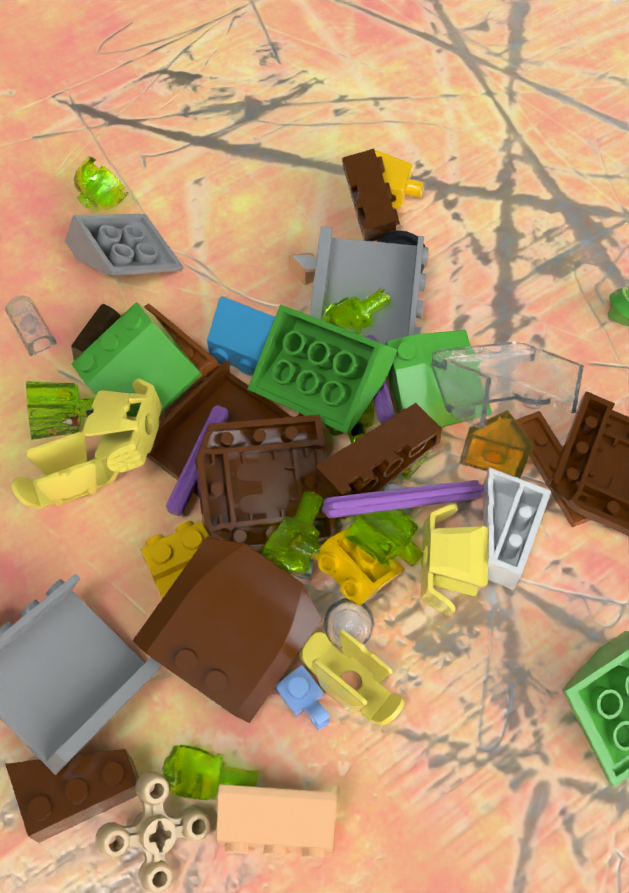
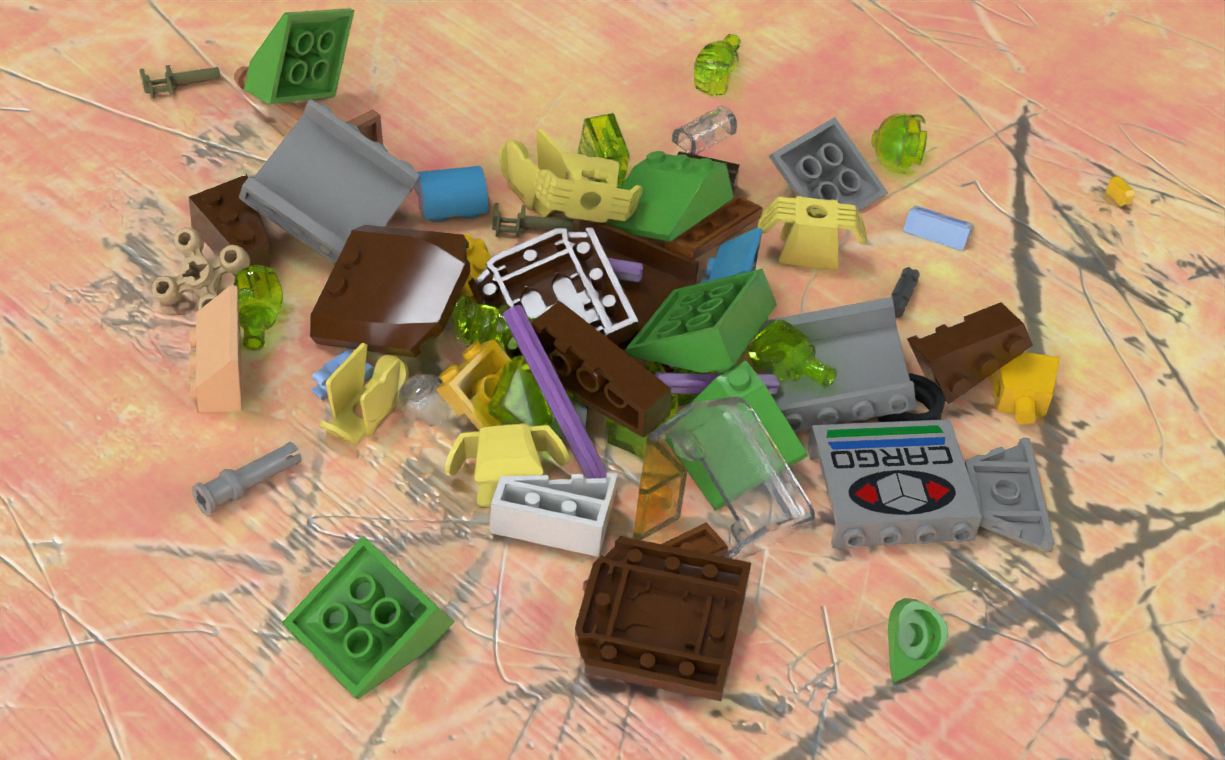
camera: 75 degrees right, 15 degrees down
none -> light grey pin [192,442,302,515]
none -> dark azure brick [414,166,489,222]
none -> olive piece [492,203,574,238]
none -> light yellow piece [758,196,867,270]
none -> light grey panel [807,419,982,548]
none -> dark grey axle [891,267,920,318]
none -> light blue slope [903,205,974,250]
none -> light grey wing [965,438,1055,552]
none -> yellow piece [1106,175,1135,206]

